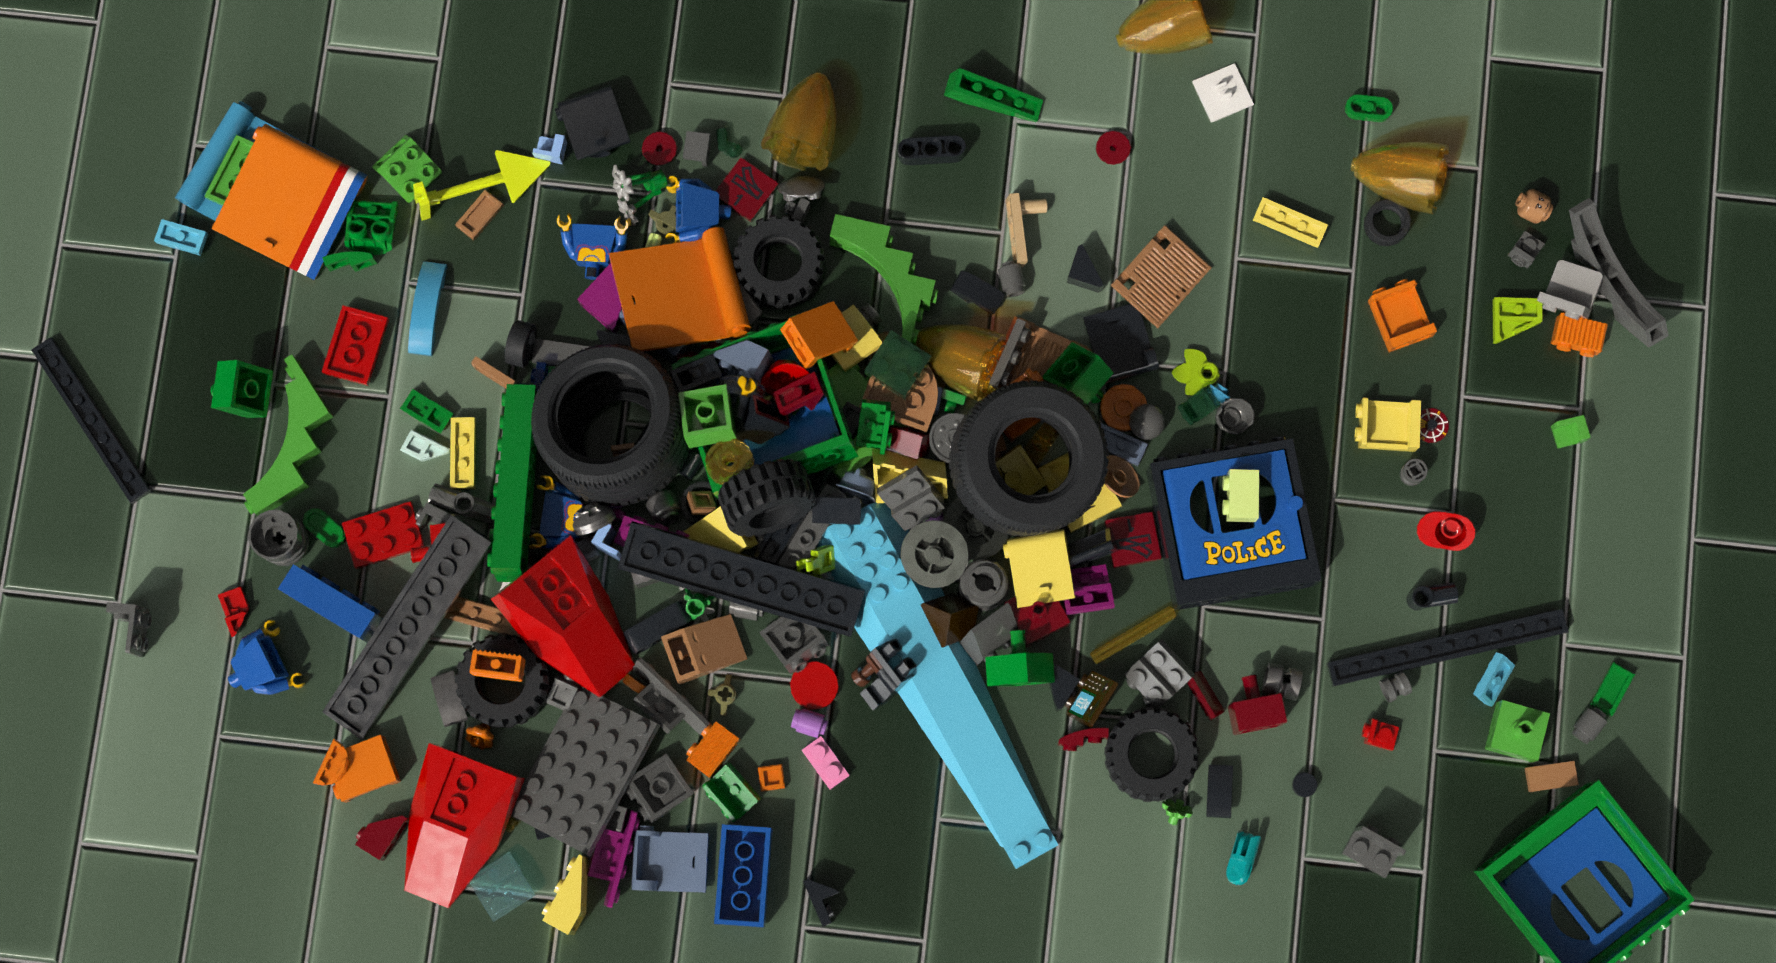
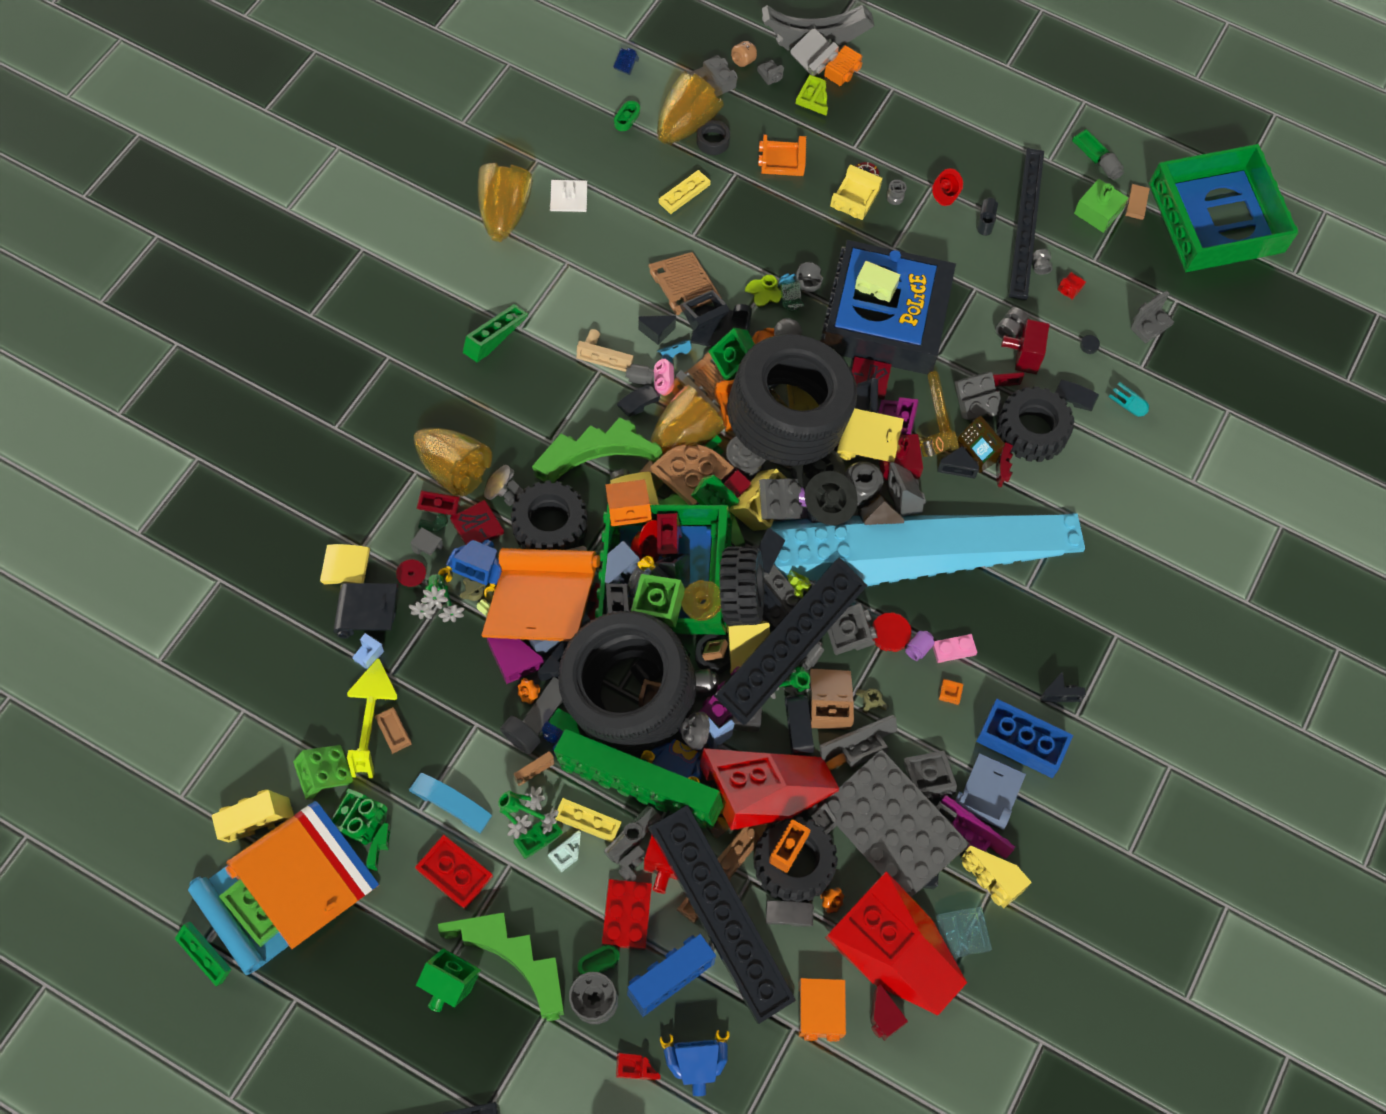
camera: 75 degrees left, 15 degrees down
medium azure plate [154,219,208,256] -> none
orange tile [313,739,349,786] -> none
torso [557,213,631,280] -> none
orange brick [686,721,740,779] -> none
green bracket [702,762,762,822] -> none
sand blue piece [836,468,876,505] -> none
black hips [851,639,917,710] -> none
clear green piece [865,330,932,400] -> none
black beam [898,136,966,165] -> none
green brick [985,630,1055,686] -> none
dark red piece [1096,131,1131,165] -> none
bright green plant [1162,799,1193,825] -> none
medium azure plate [1473,652,1515,707] -> none
bright green panel [1551,415,1591,448] -> none
none -> green plate [175,922,232,987]
none -> light yellow wedge [212,789,294,843]
none -> light yellow slope [320,544,370,584]
none -> dark red slope [417,490,461,516]
none -> plant [498,786,559,839]
none -> orange piece [518,679,540,704]
none -> clear blue bracket [613,48,639,75]
none -> bright pink plate [654,359,674,396]
none -> dark azure piece [657,339,692,364]
none -> black tile [680,290,730,331]
none -> dark grey plate [688,55,737,101]
none -> clear yellow leg [919,429,959,457]

